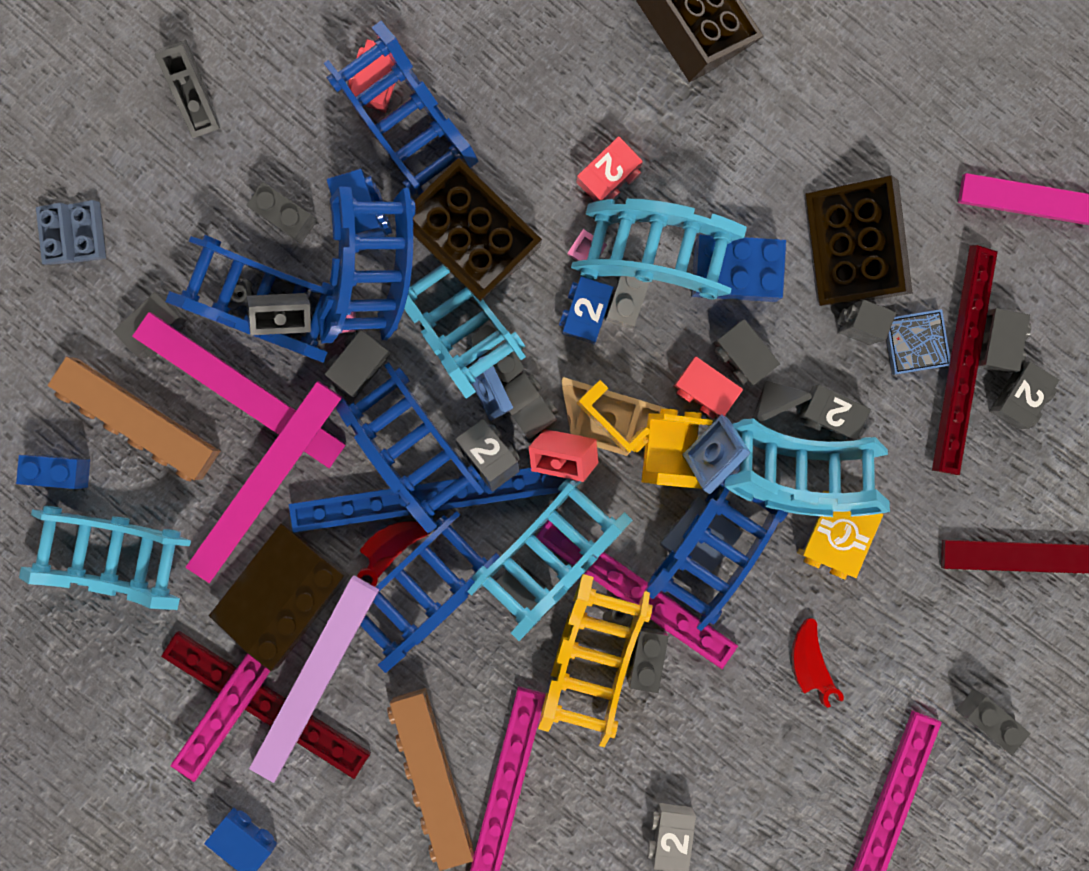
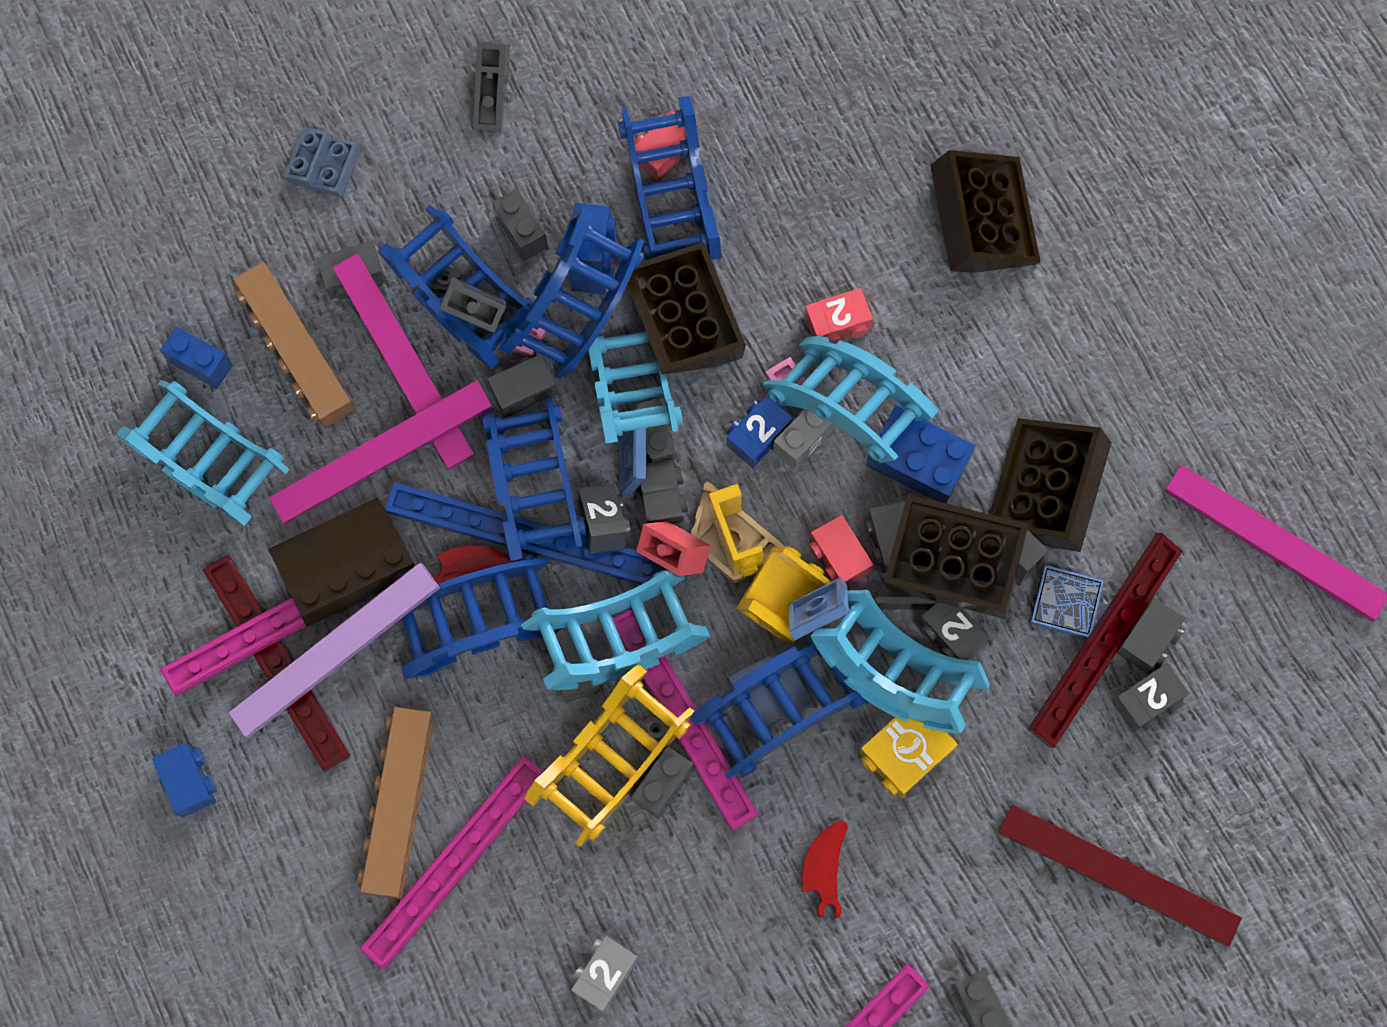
camera: 30 degrees right, 15 degrees down
none -> dark brown slope [884,494,1029,619]

